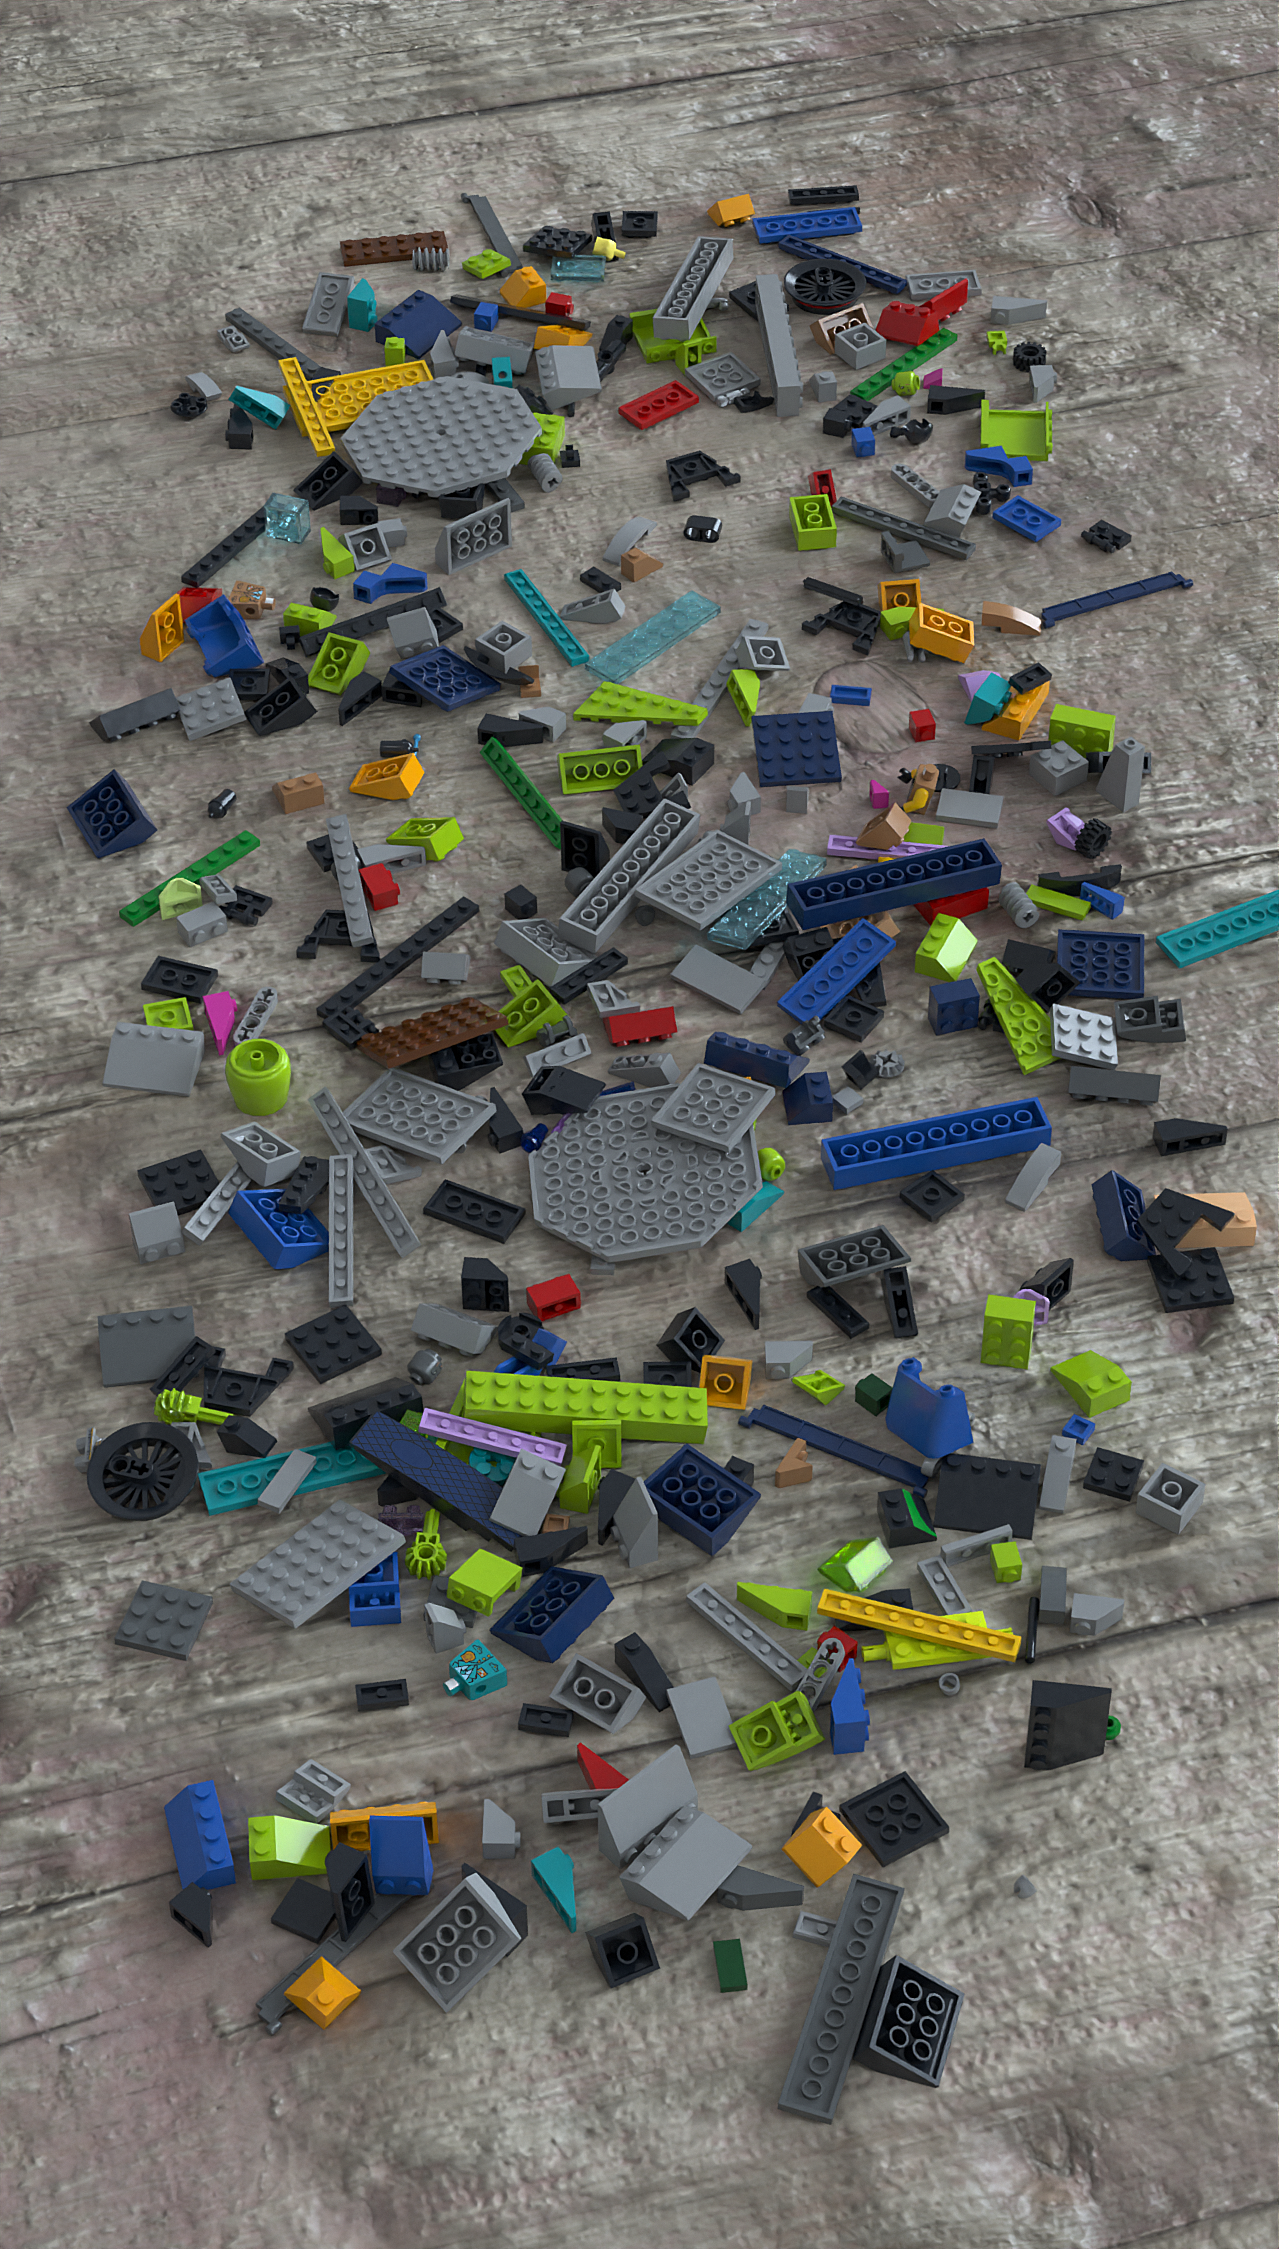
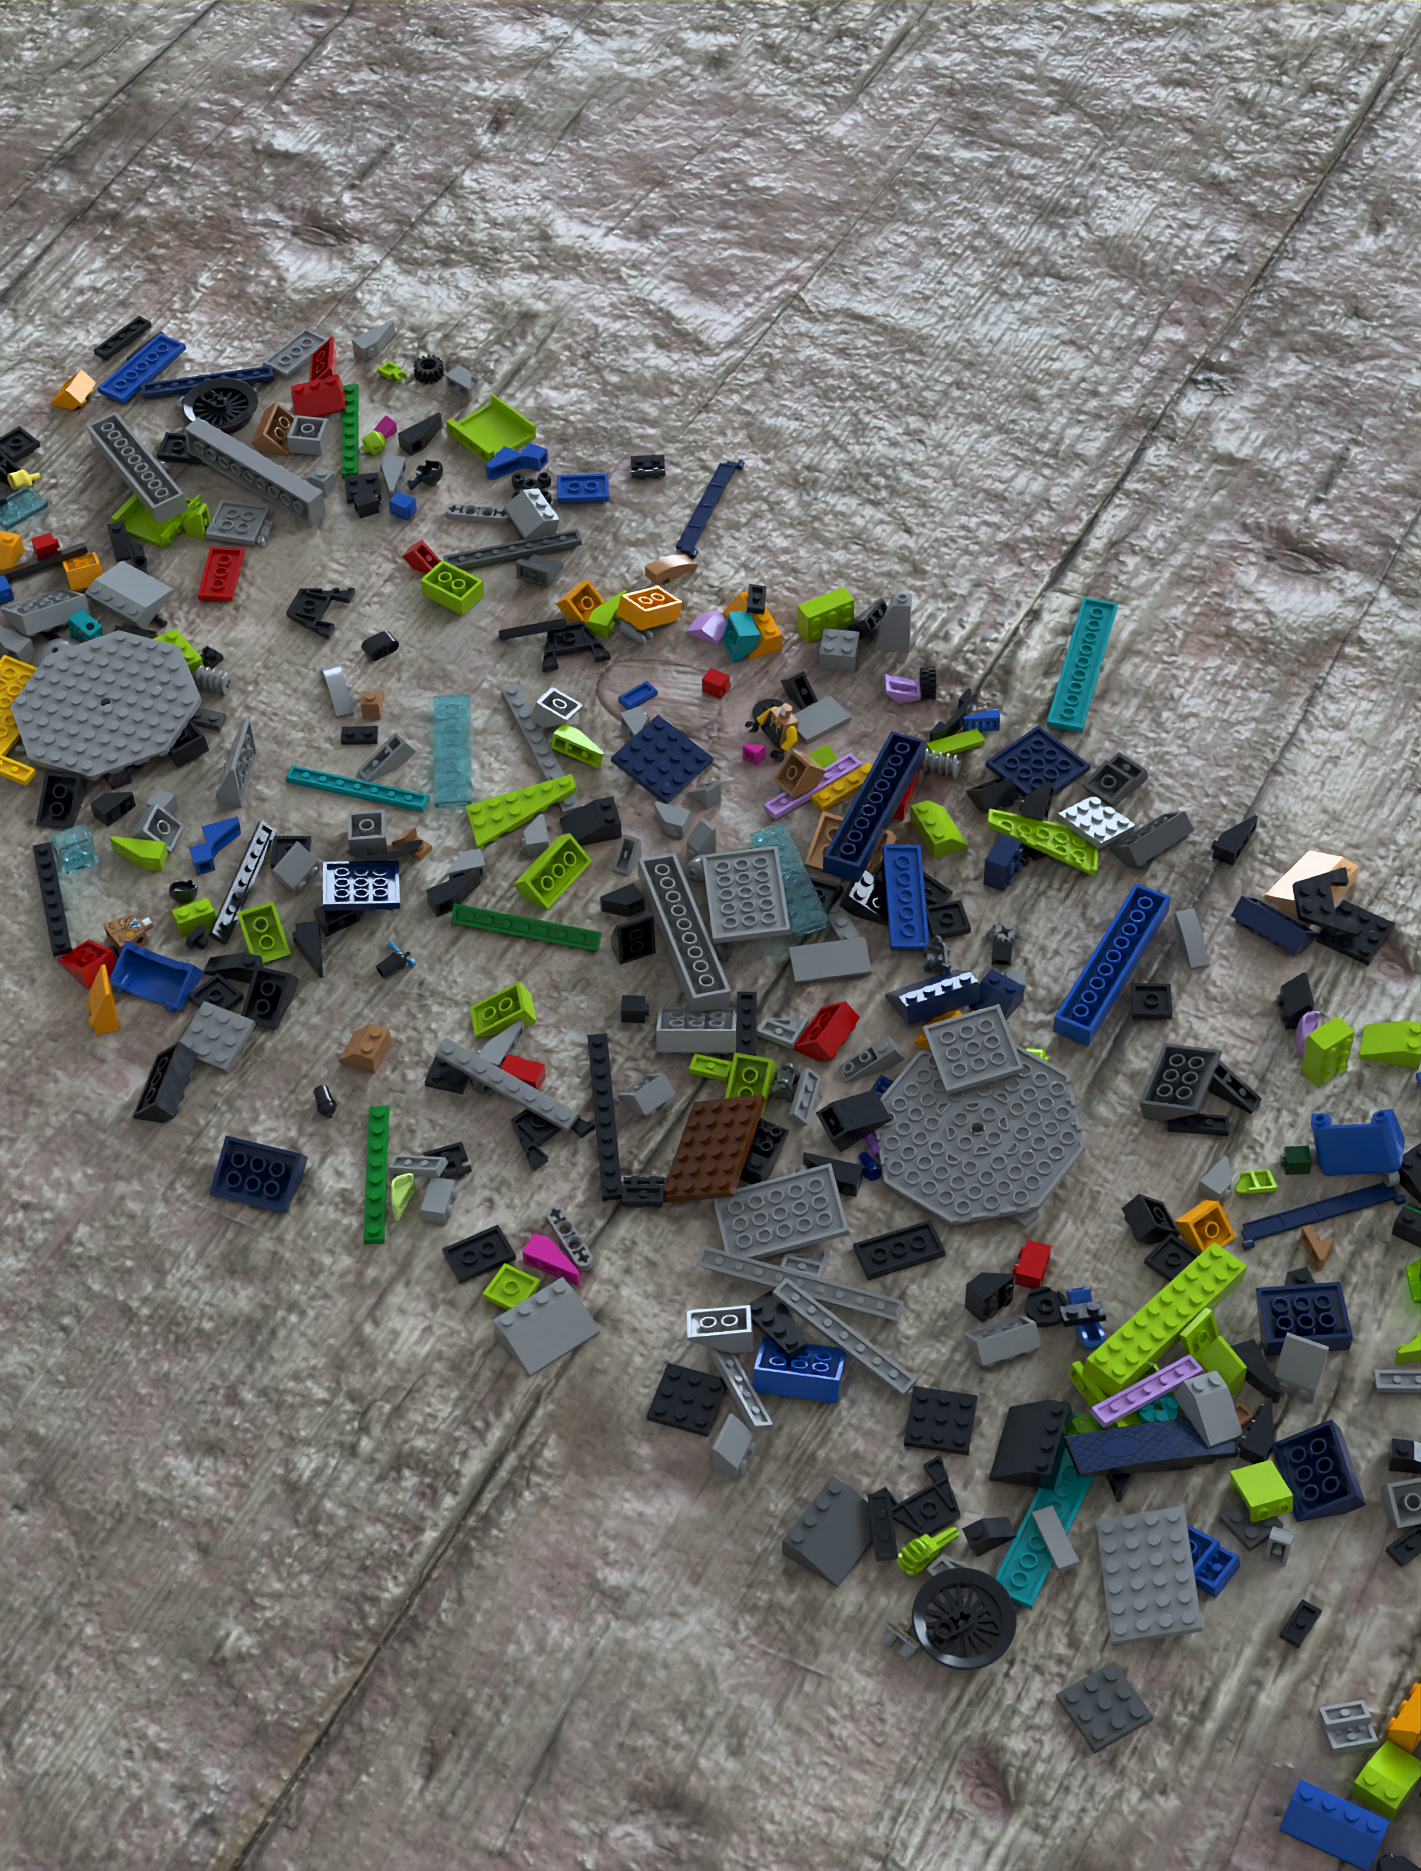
camera: 45 degrees left, 5 degrees up
lime piece [225,1039,291,1116] -> none
light orange slope [349,753,425,800] -> none
clear purple hips [378,1505,424,1536] -> none
lime gear [405,1509,447,1580] -> none
dark grey head [407,1349,442,1385] -> none
teal torso [443,1639,507,1700] -> none
black plate [546,1357,620,1382] -> none
dark grey head [565,867,594,898] -> none
black wing [613,751,691,819] -> none
black slope [724,1258,762,1330] -> none
black slope [733,391,774,413] -> none
black wing [971,741,1052,758] -> none

